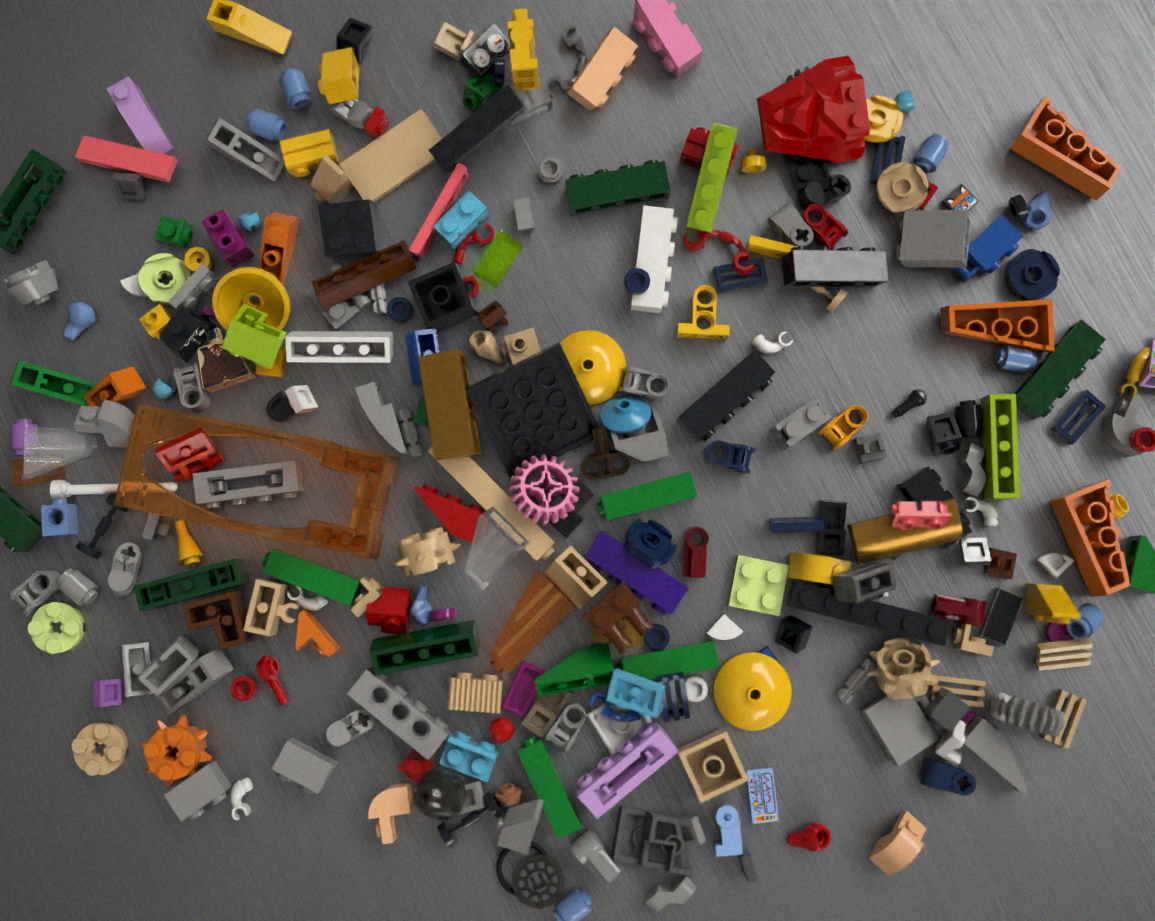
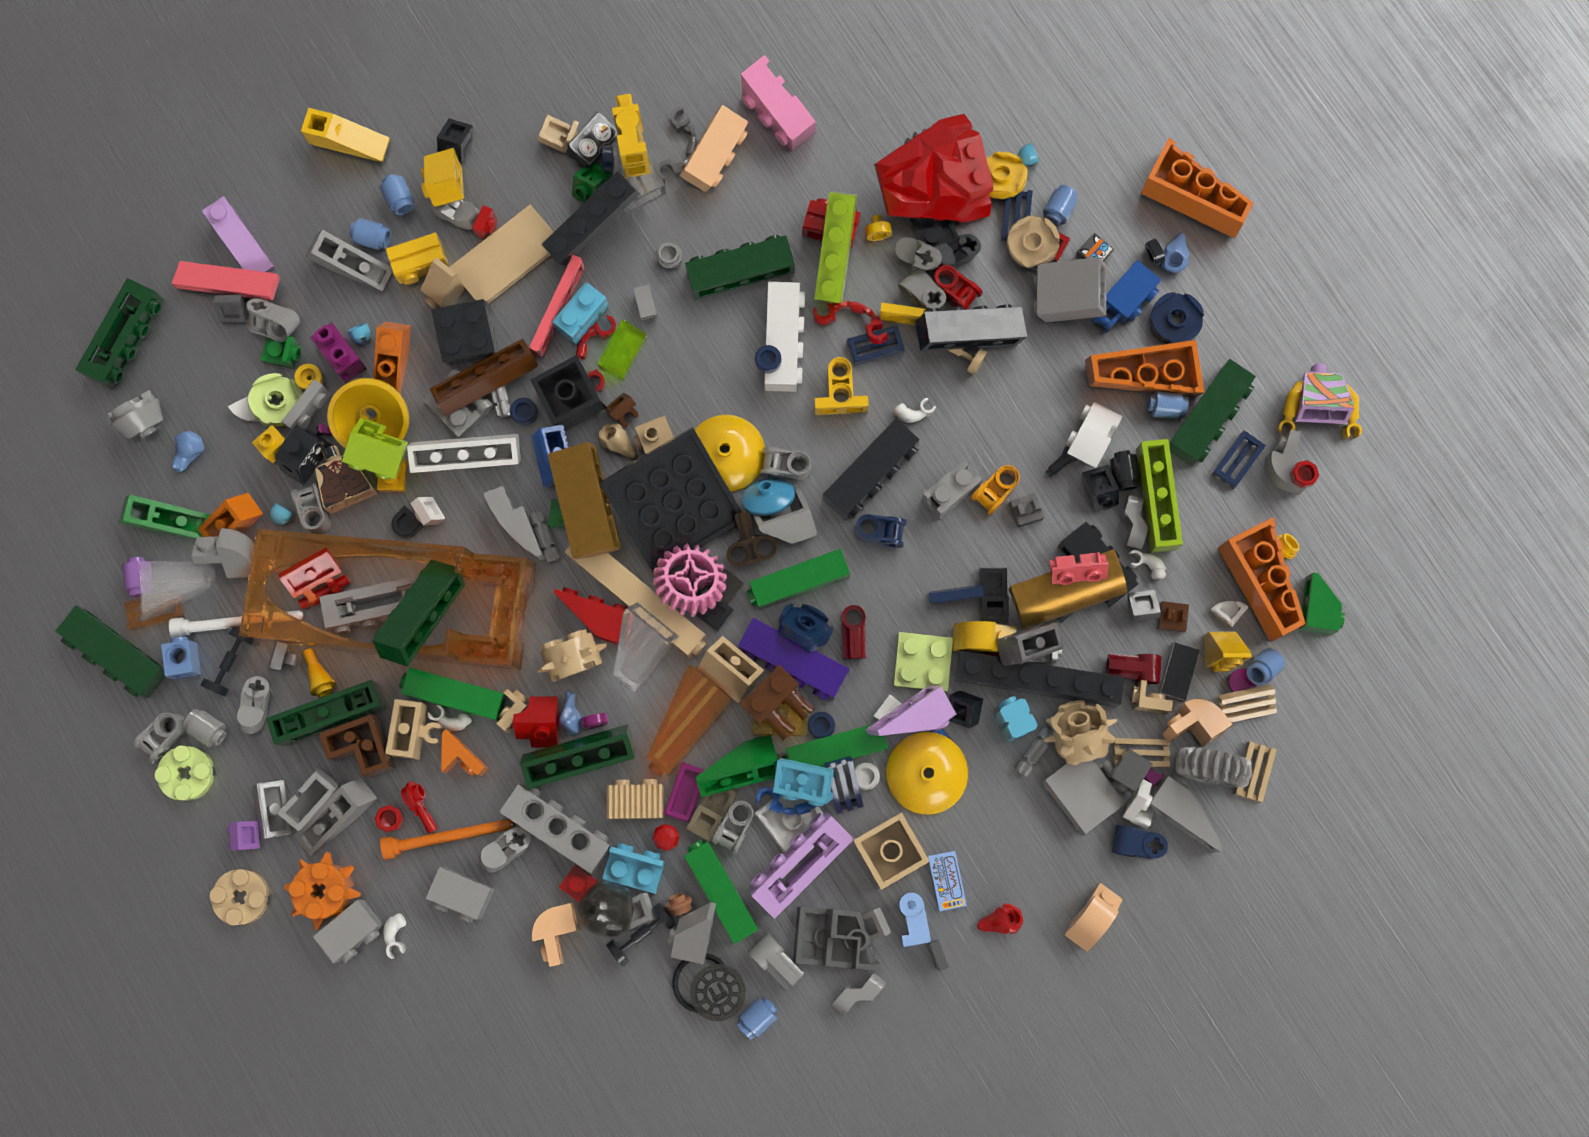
camera: 10 degrees left, 5 degrees down
none -> light grey piece [246,299,300,342]
none -> dark green brick [372,559,465,667]
none -> orange piece [380,819,514,860]
none -> lavender slope [866,685,956,736]
none -> light grey piece [895,237,942,270]
none -> medium azure brick [994,696,1038,742]
none -> white brick [1065,402,1122,468]
none -> light nougat brick [1162,699,1233,747]

